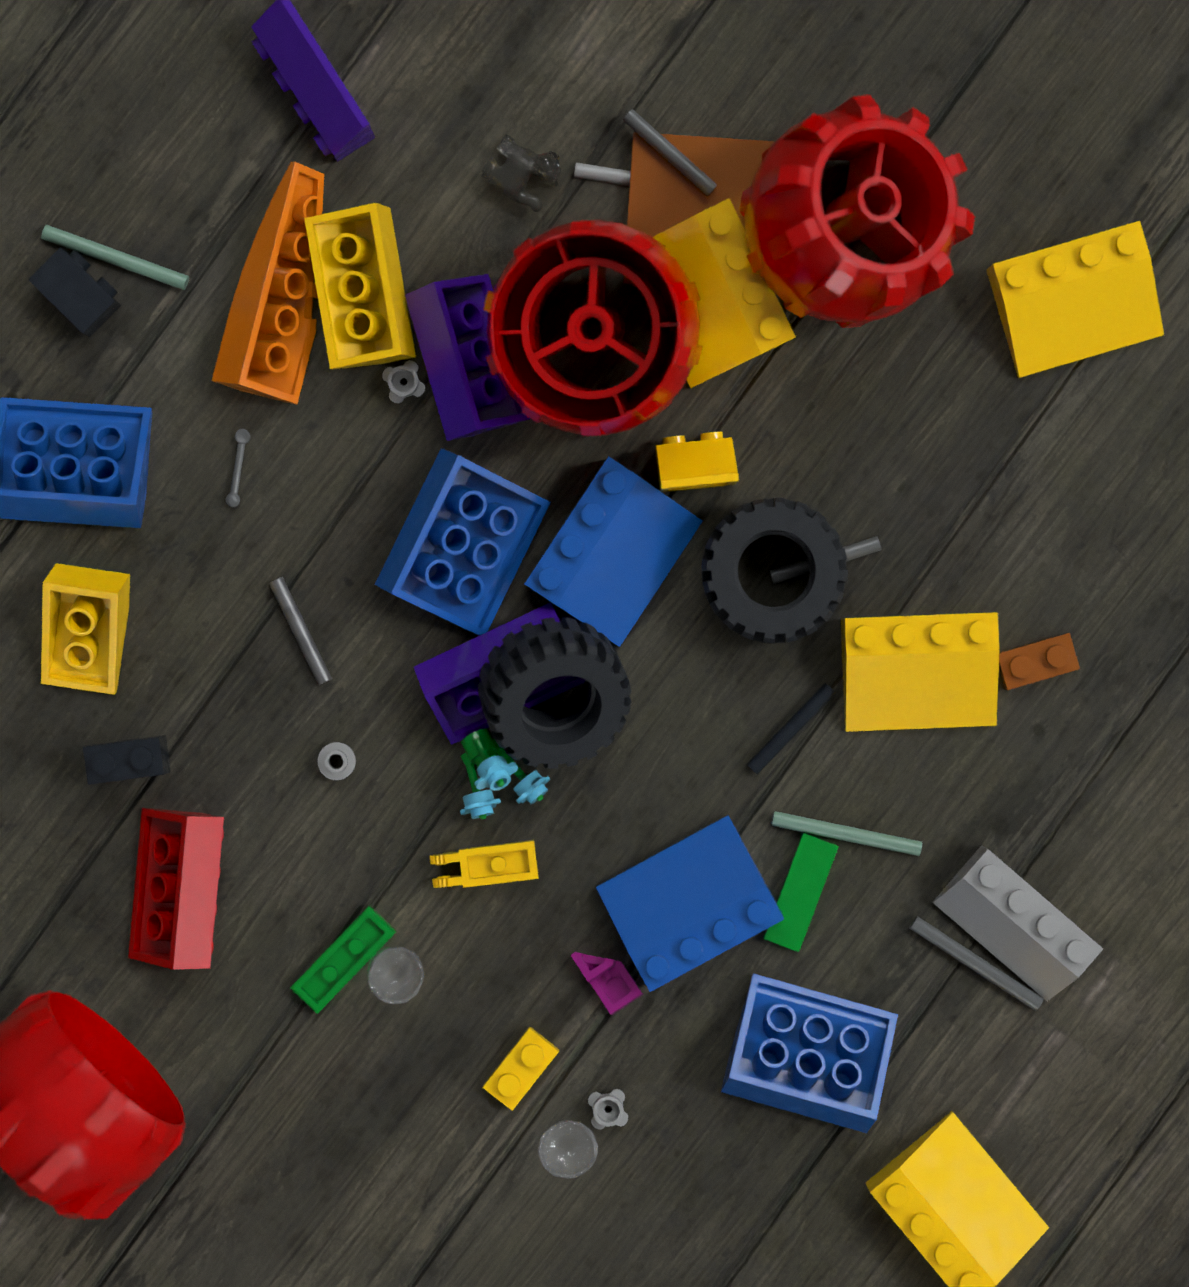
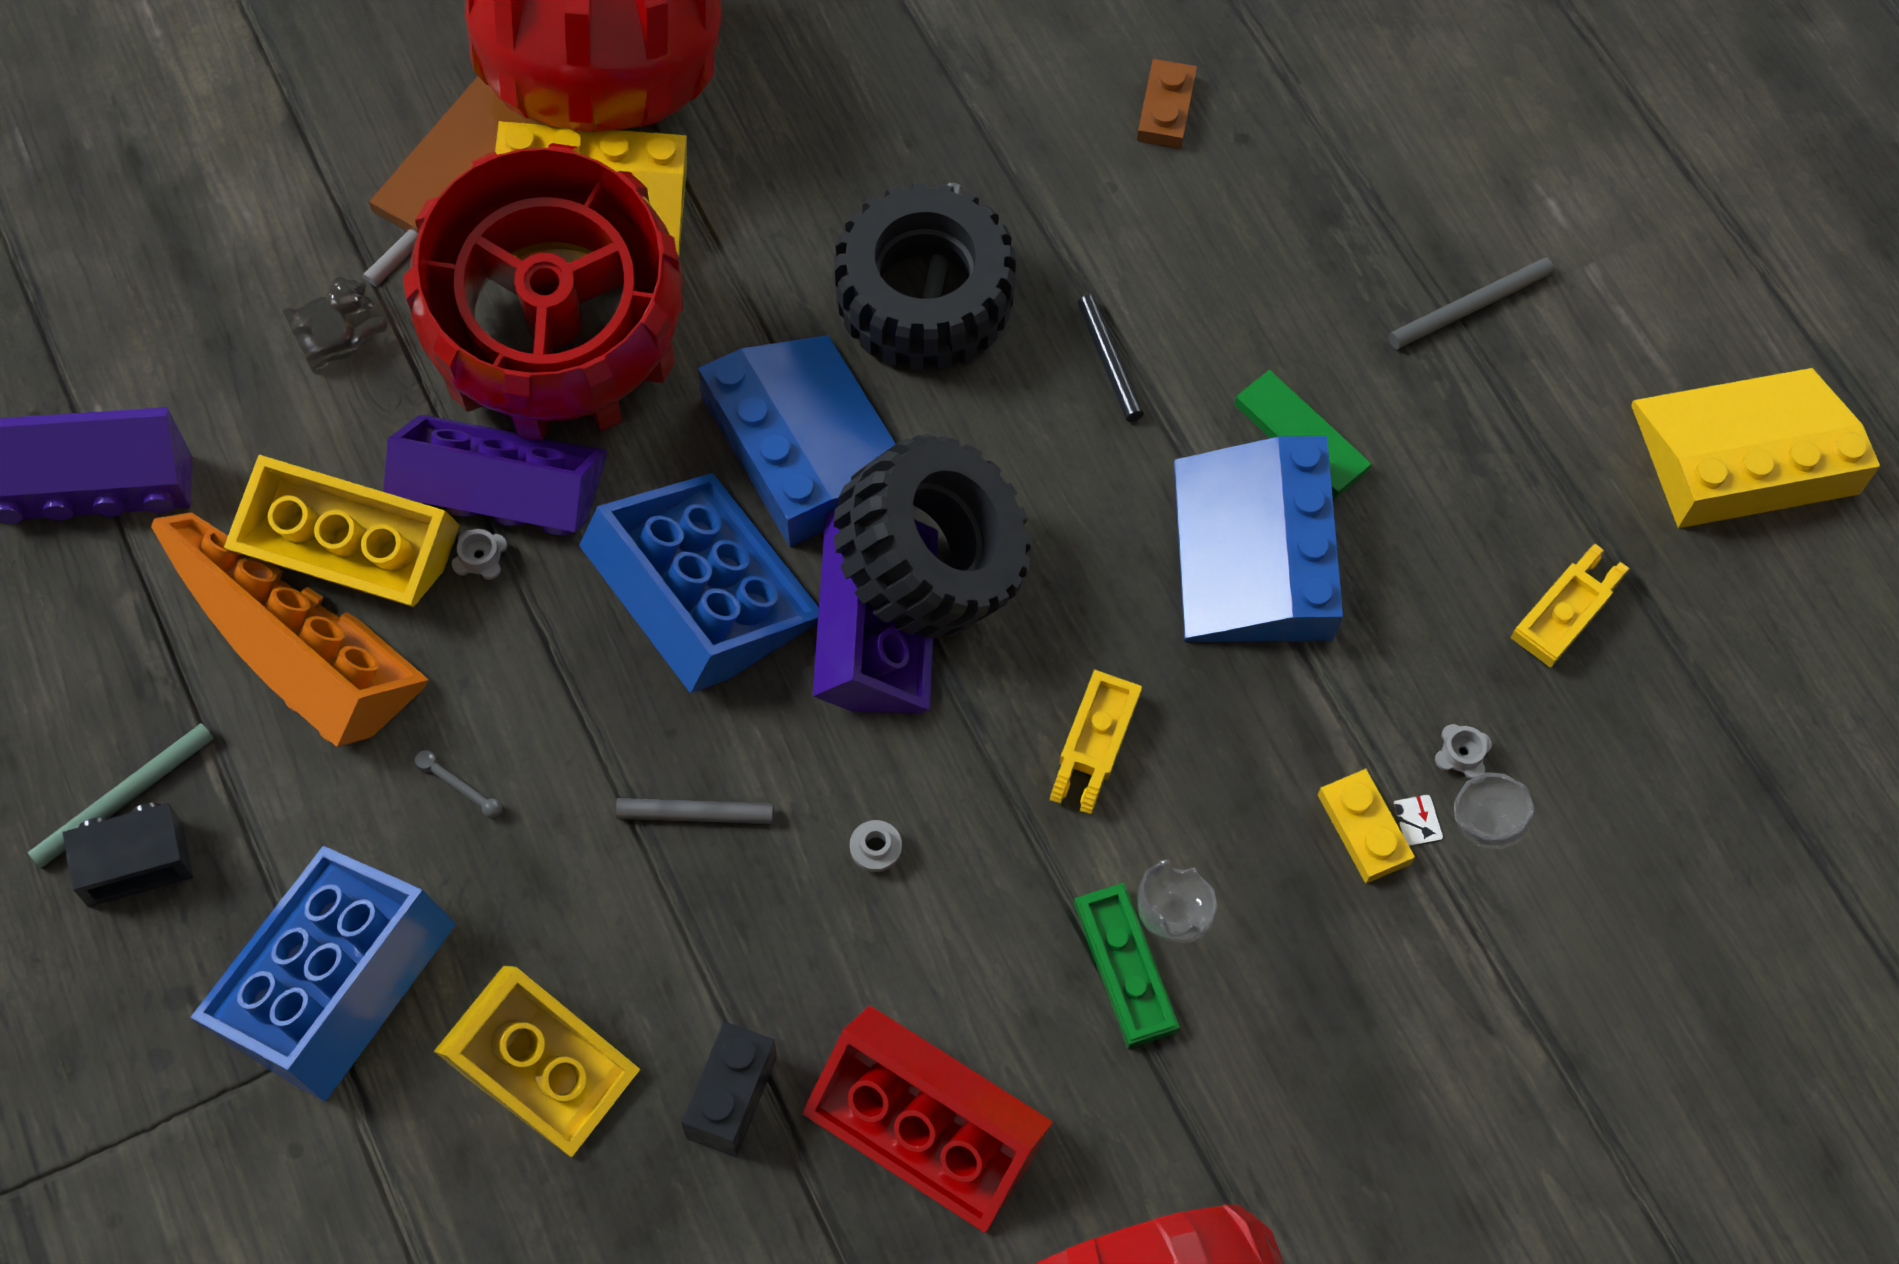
camera: 65 degrees left, 25 degrees down
medium azure plant [460,729,550,820] -> none
magenta slope [571,952,644,1015] -> none
dark grey bar [622,109,717,196] -> none
yellow slope [655,432,739,492] -> none
blue slope [721,973,898,1133] -> none
sand green bar [771,811,922,856] -> none
yellow slope [841,612,999,732] -> none
light grey slope [933,845,1103,1001] -> none
none -> white sticker [1393,795,1443,846]
none -> yellow hinge [1510,544,1630,668]

